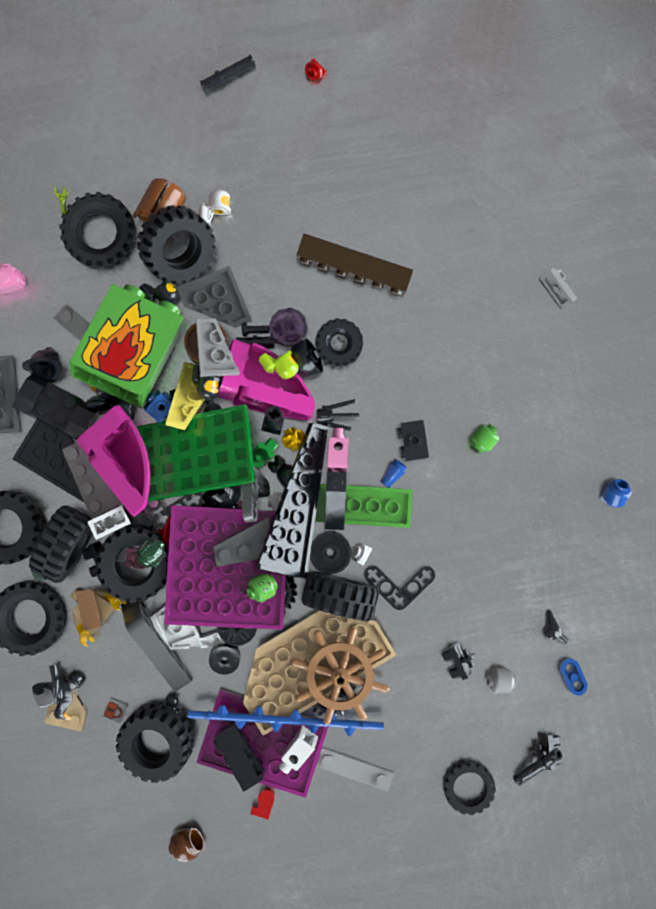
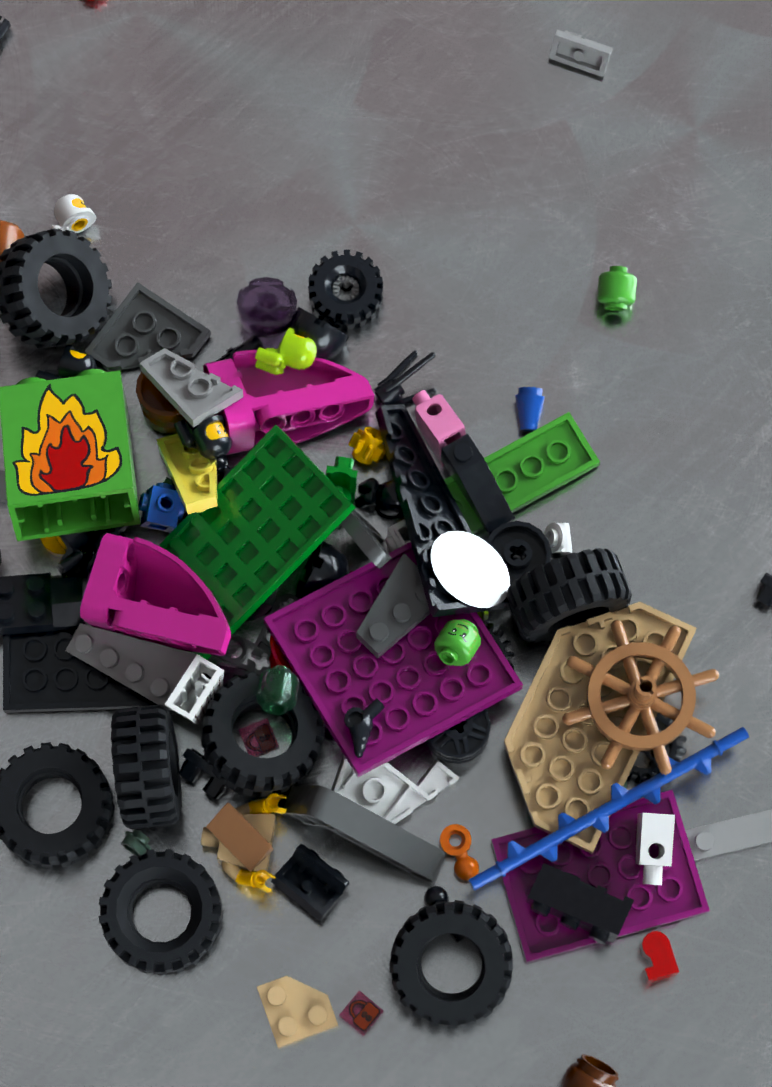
camera: 30 degrees left, 15 degrees down
black animal [32,664,83,720] -> none
tile [102,697,128,723] -> none
black piece [209,643,240,675] -> none
black piece [241,323,276,336] -> none
black piece [261,406,284,435] -> none
dark brown brick [296,233,413,295] -> none
black beam [364,565,435,610] -> none
black brick [397,420,429,461] -> none
none -> black bracket [271,844,350,921]
none -> tile [339,990,384,1037]
none -> black animal [344,699,385,758]
none -> sticker [431,531,510,608]
none -> orange plate [439,824,479,881]

